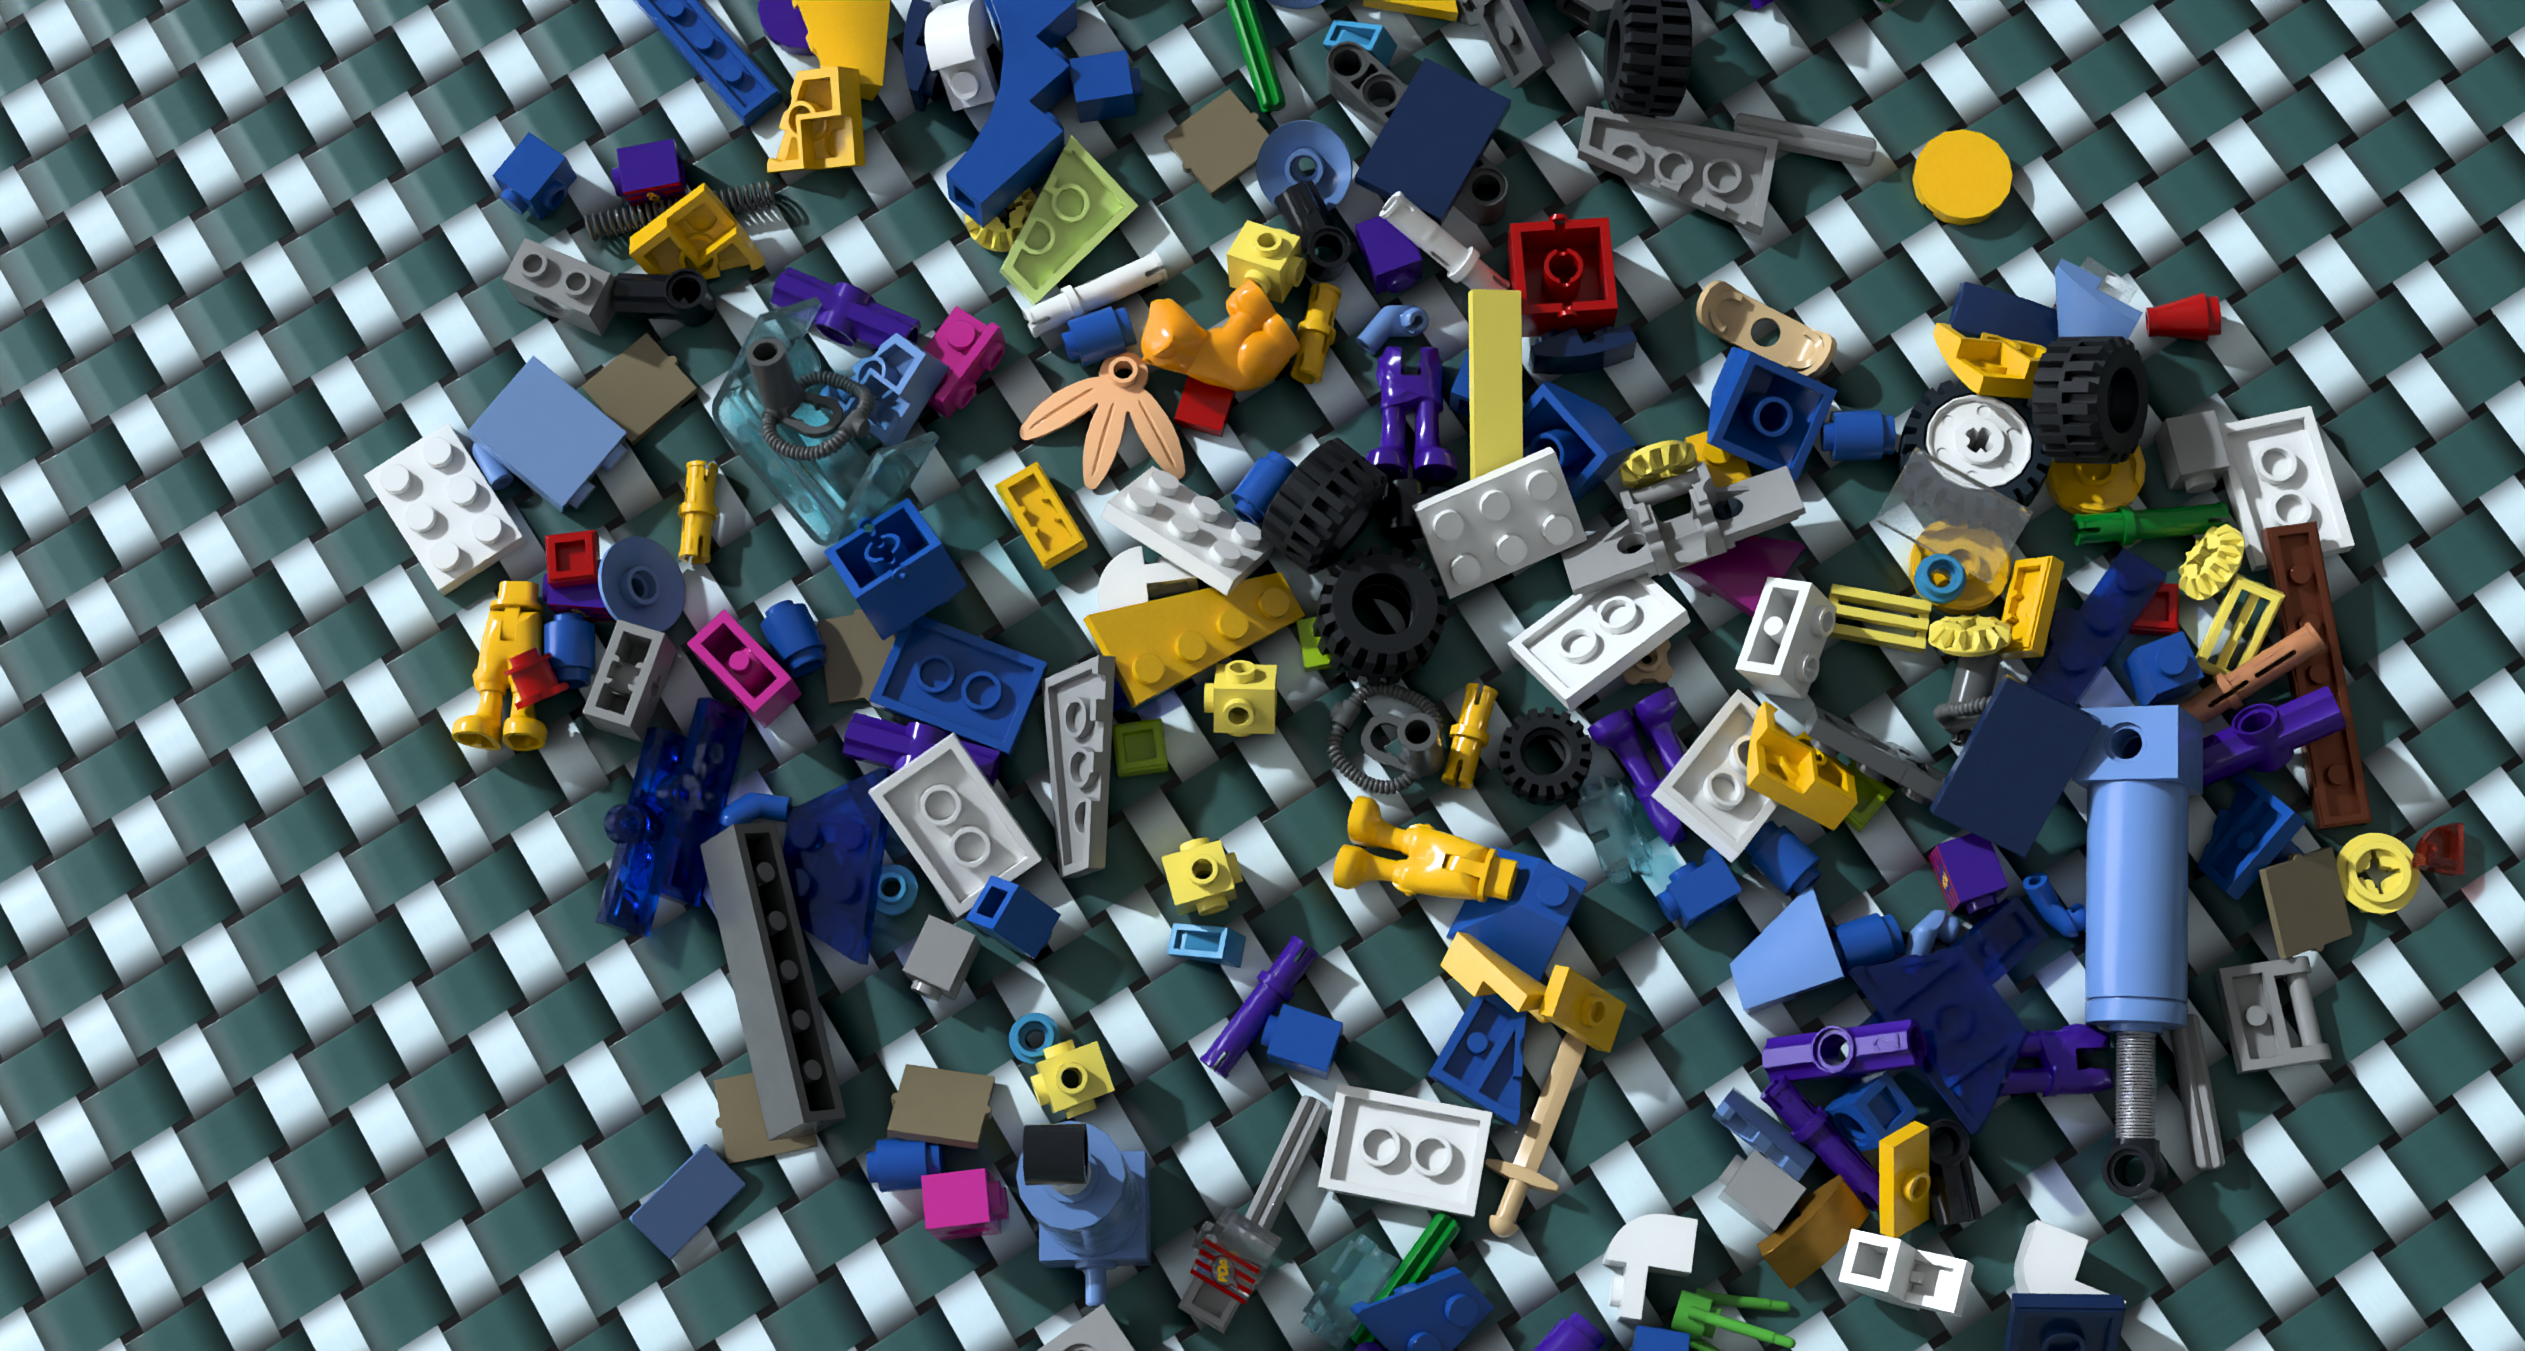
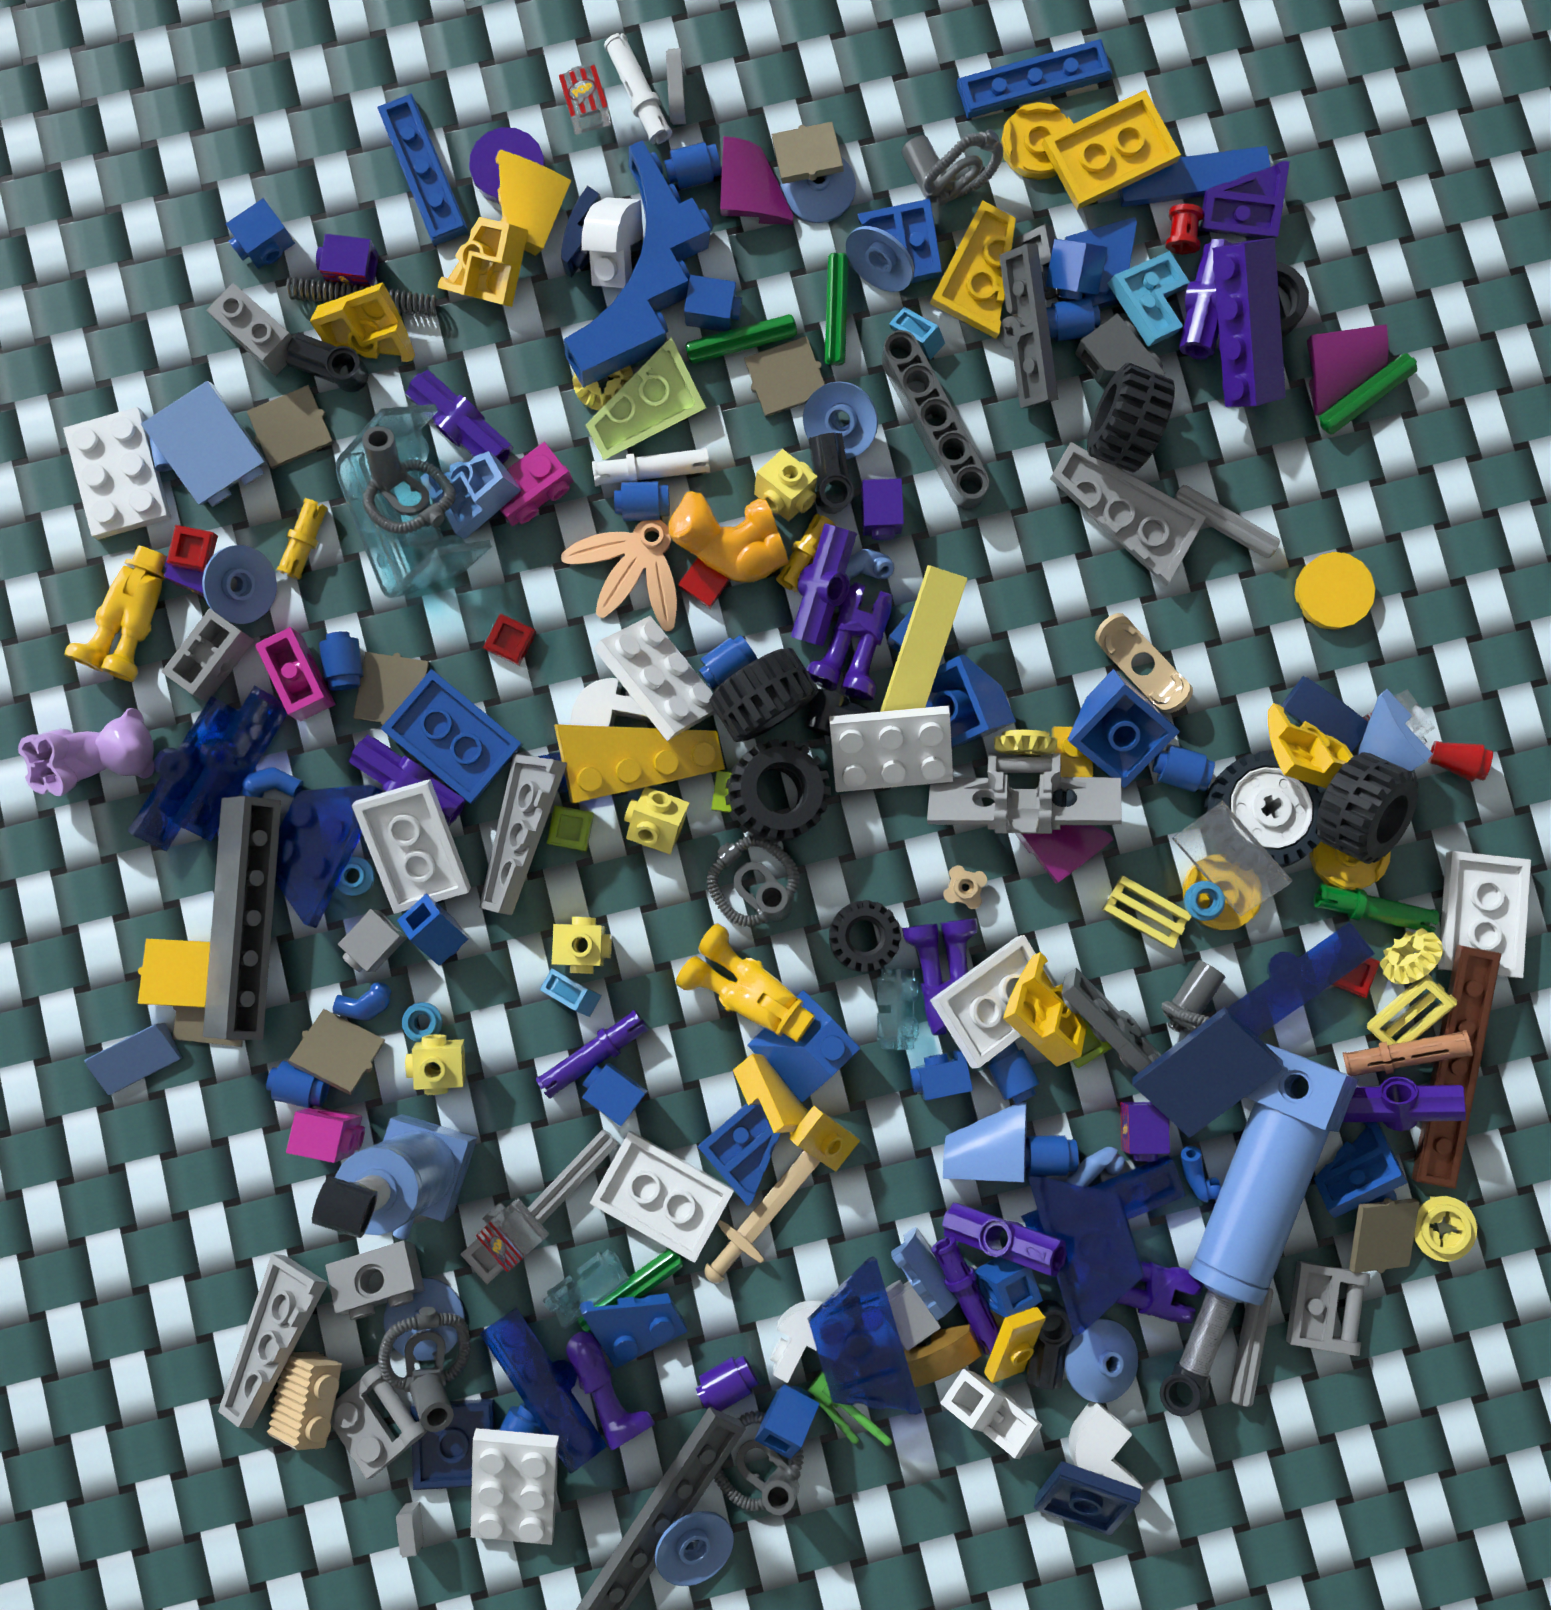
camera: 10 degrees right, 10 degrees up
red brick [504,647,570,710] -> none
blue brick [544,613,596,689] -> none
blue brick [824,498,968,641] -> none
yellow plate [995,462,1088,571] -> none
dark blue tile [1355,58,1511,226] -> none
white pin [1379,191,1510,290] -> none
yellow pin [1441,683,1498,789] -> none
red brick [1507,214,1618,337] -> none
white plate [1507,574,1690,712] -> none
dark blue slope [1528,323,1637,375] -> none
white brick [1735,577,1837,700] -> none
light yellow gear [1928,614,2011,657] -> none
yellow plate [1994,556,2065,660] -> none
blue brick [2122,631,2204,706] -> none
light grey brick [2154,410,2230,493] -> none
clear red tile [2412,823,2465,876] -> none
none -> lavender animal [18,708,155,796]
none -> yellow piece [138,938,210,1008]
none -> blue arm [333,982,391,1021]
none -> red tile [483,613,537,666]
none -> green axle [685,314,797,364]
none -> dark purple piece [791,524,857,646]
none -> clear blue wing [807,1256,922,1415]
none -> medium blue dish [1065,1319,1138,1403]

